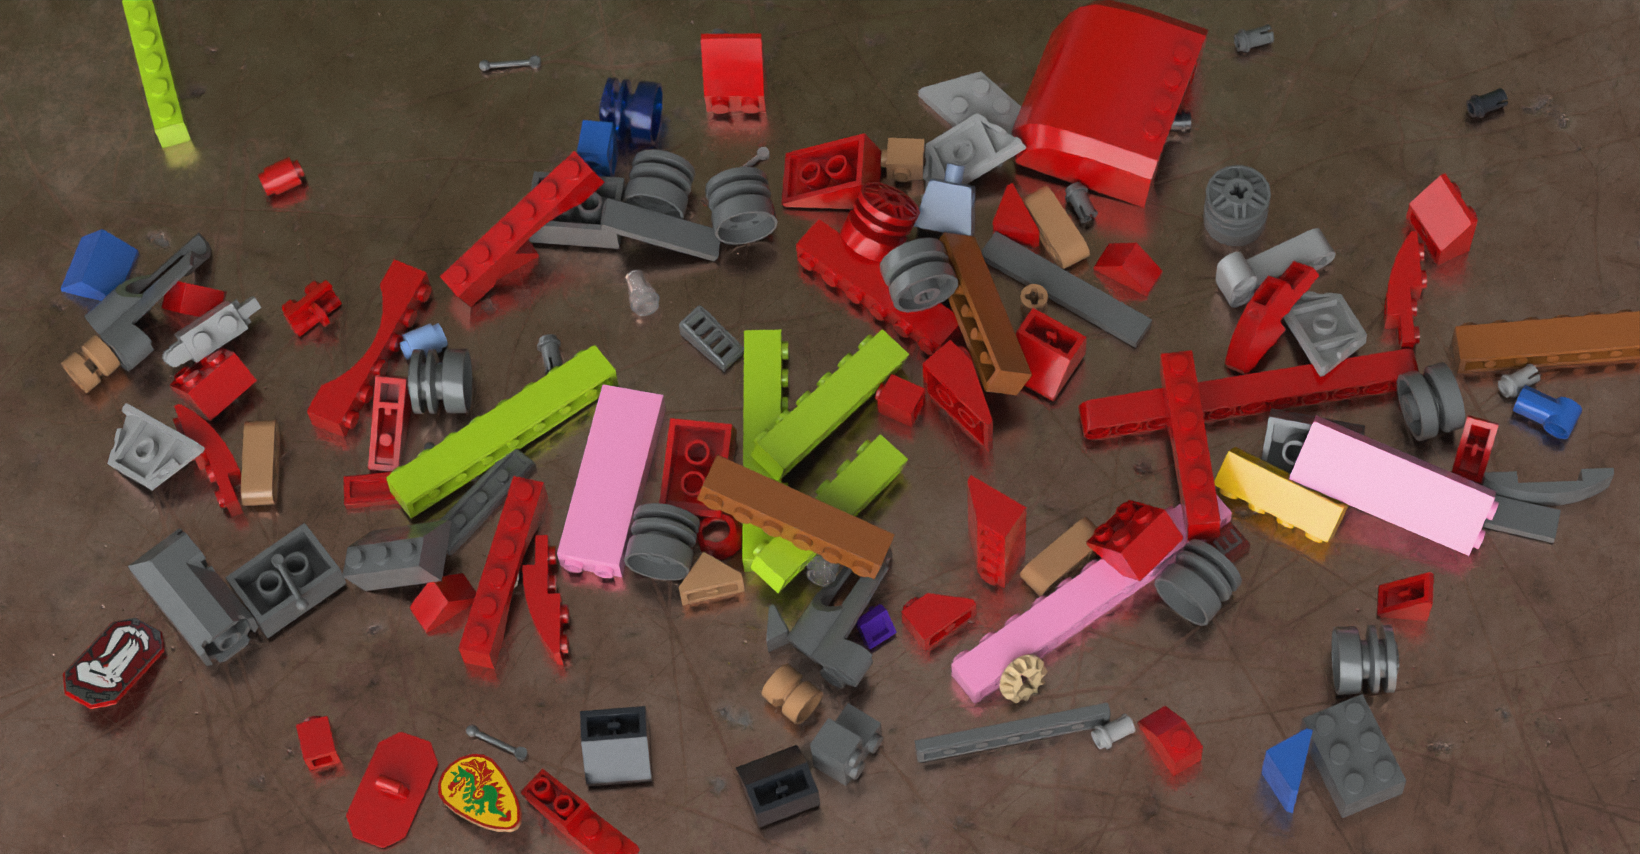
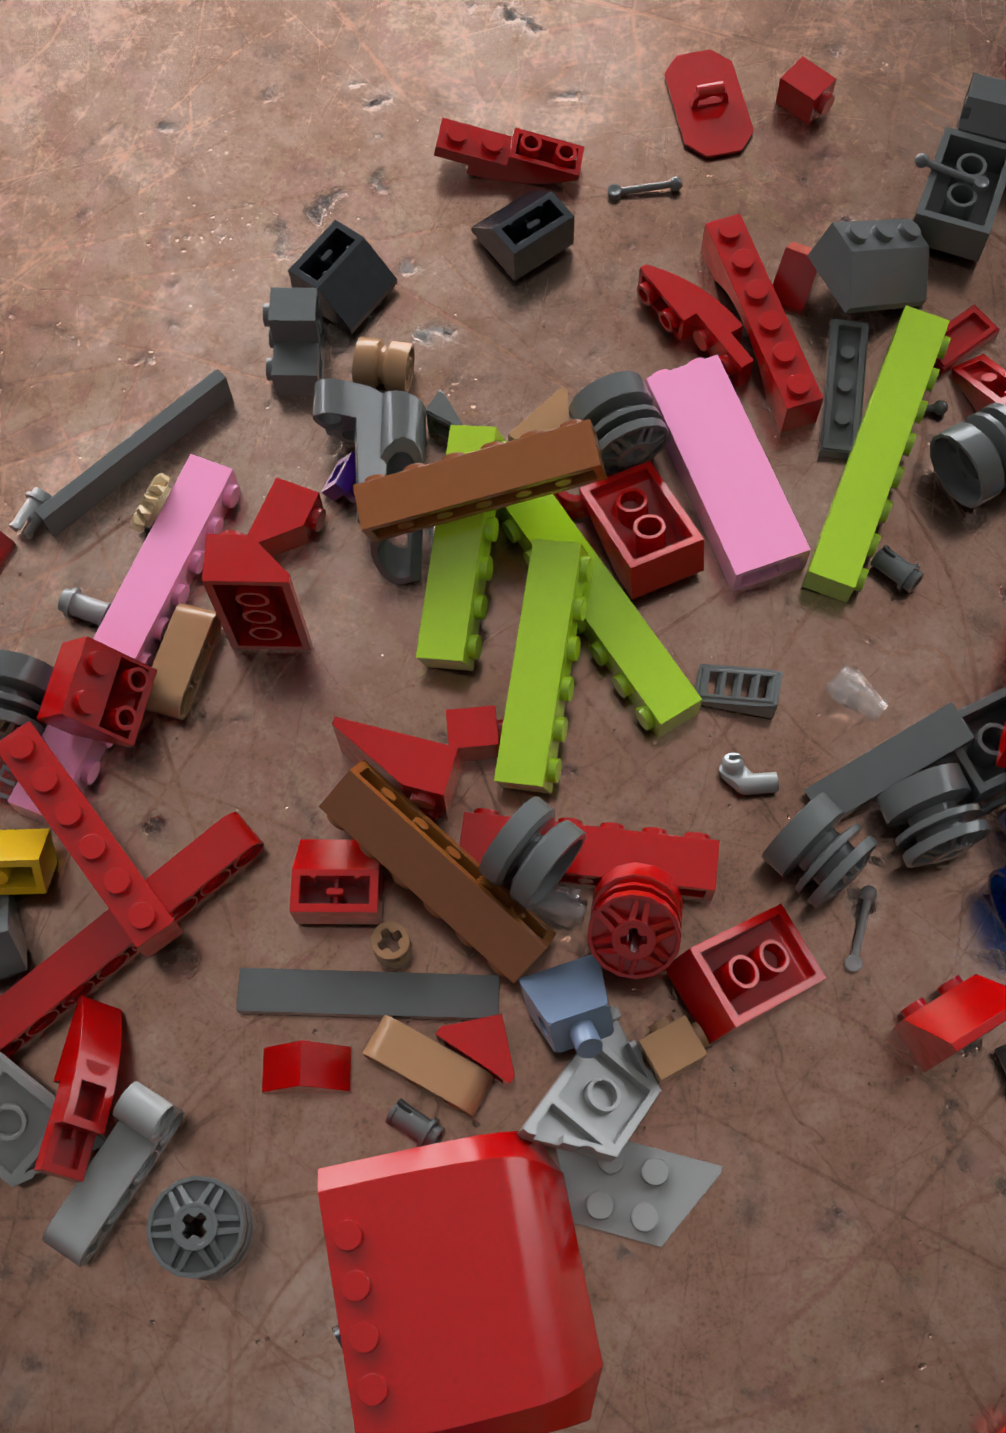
camera: 145 degrees right, 5 degrees up
shield [438,754,522,832] -> none
none -> light grey pin [58,587,111,626]
none -> light grey arm [719,752,779,795]

